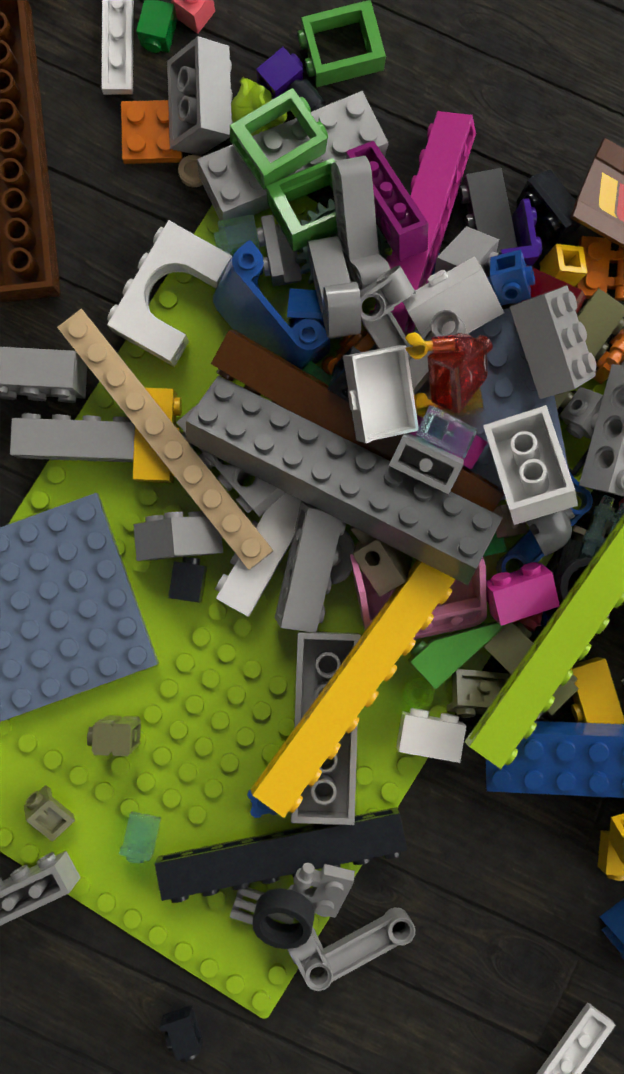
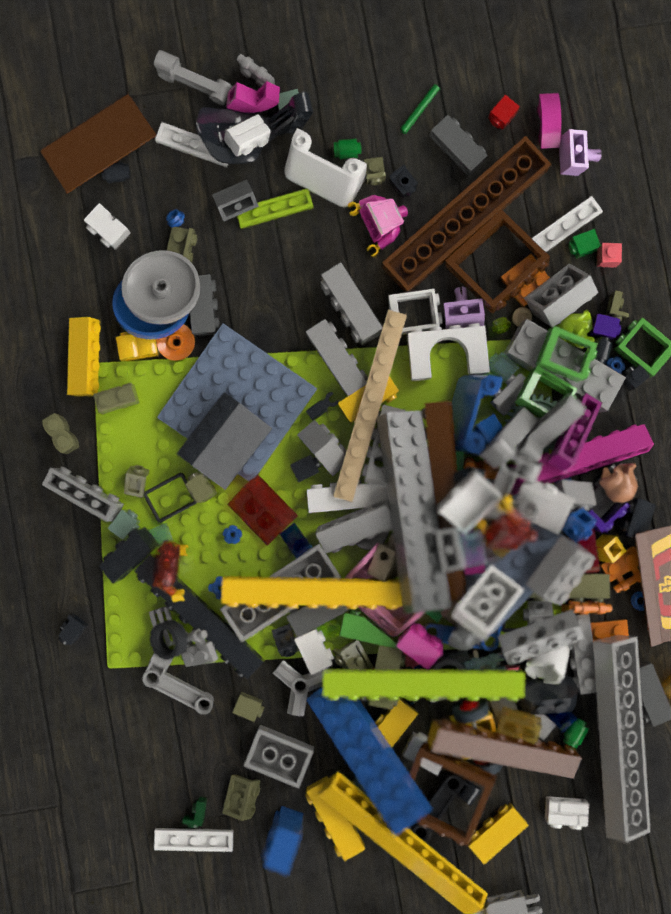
camera: 60 degrees right, 0 degrees up
none -> black brick [99,527,160,584]
none -> sand green brick [108,509,140,540]
none -> black piece [144,472,197,523]
none -> clear red torso [152,540,189,602]
none -> slope [177,391,273,490]
none -> dark green bracket [182,797,207,828]
none -> blue plate [223,525,242,544]
none -> olive bracket [223,774,260,821]
none -> clear red slope [227,474,298,546]
none -> olive brick [233,692,264,722]
none -> light grey brick [244,725,314,788]
none -> black bracket [272,624,300,657]
none -> light grey piece [273,660,326,716]
none -> slope [280,522,313,559]
none -> dark grey brick [287,605,349,638]
none -> black bar [306,392,339,421]
none -> white window [388,289,442,335]
none -> lavender brick [444,287,485,329]
none -> reddish brown window [445,209,550,314]
none -> clear neon green plate [492,317,511,334]
none -> nougat hair [600,463,637,503]
none -> olive bracket [606,290,629,322]
none -> blue plate [607,357,625,374]
none -> black brick [621,364,650,391]

